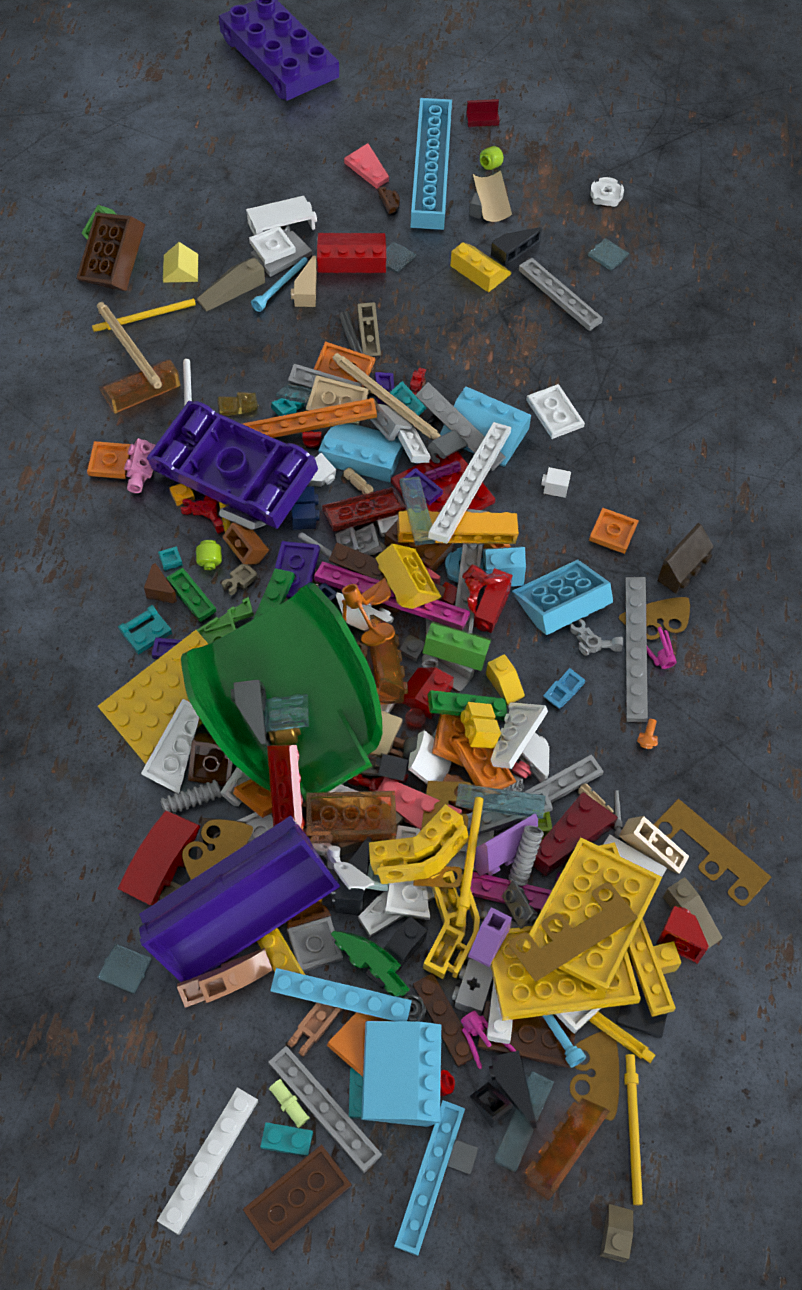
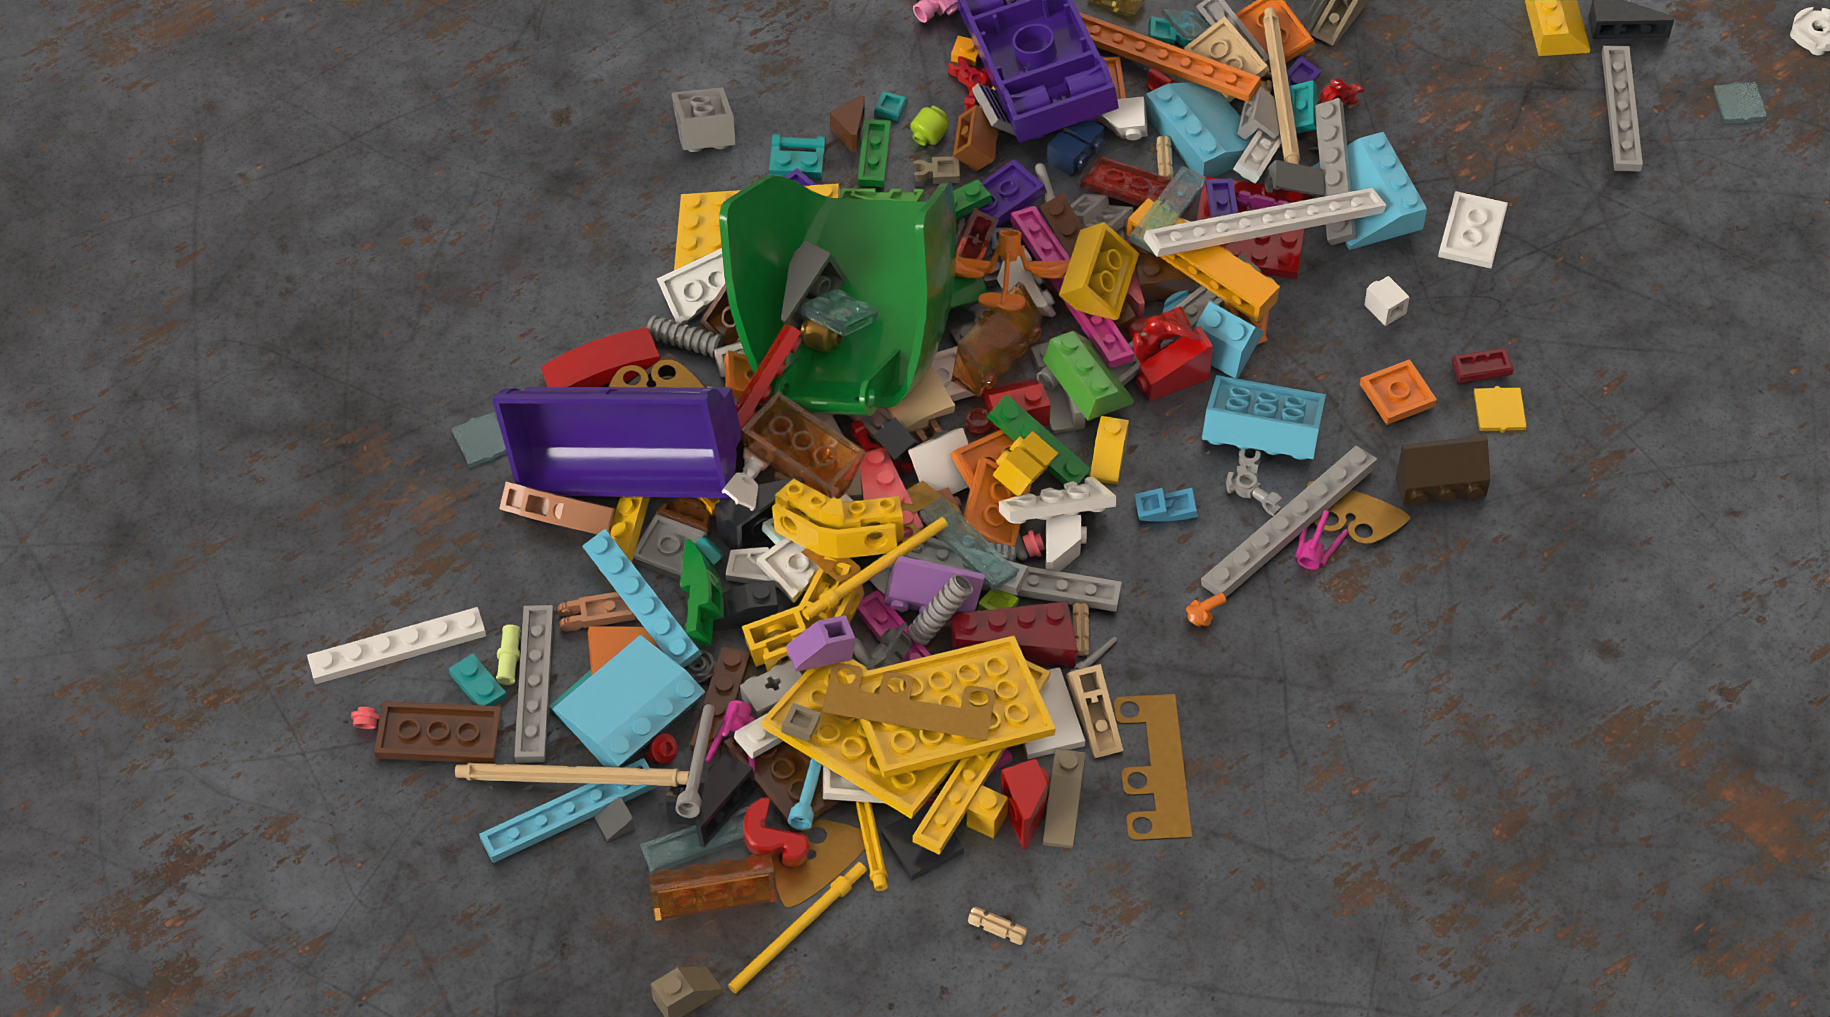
camera: 45 degrees right, 5 degrees down
none -> coral plate [351,707,380,729]
none -> tan piece [455,763,690,787]
none -> light grey slope [672,87,735,152]
none -> light grey piece [675,704,715,818]
none -> teal tile [695,535,724,565]
none -> red animal [744,798,809,867]
none -> dark tan plate [781,703,821,742]
none -> tan axle [968,907,1027,945]
none -> dark red plate [1451,347,1514,383]
none -> yellow piece [1474,386,1526,433]

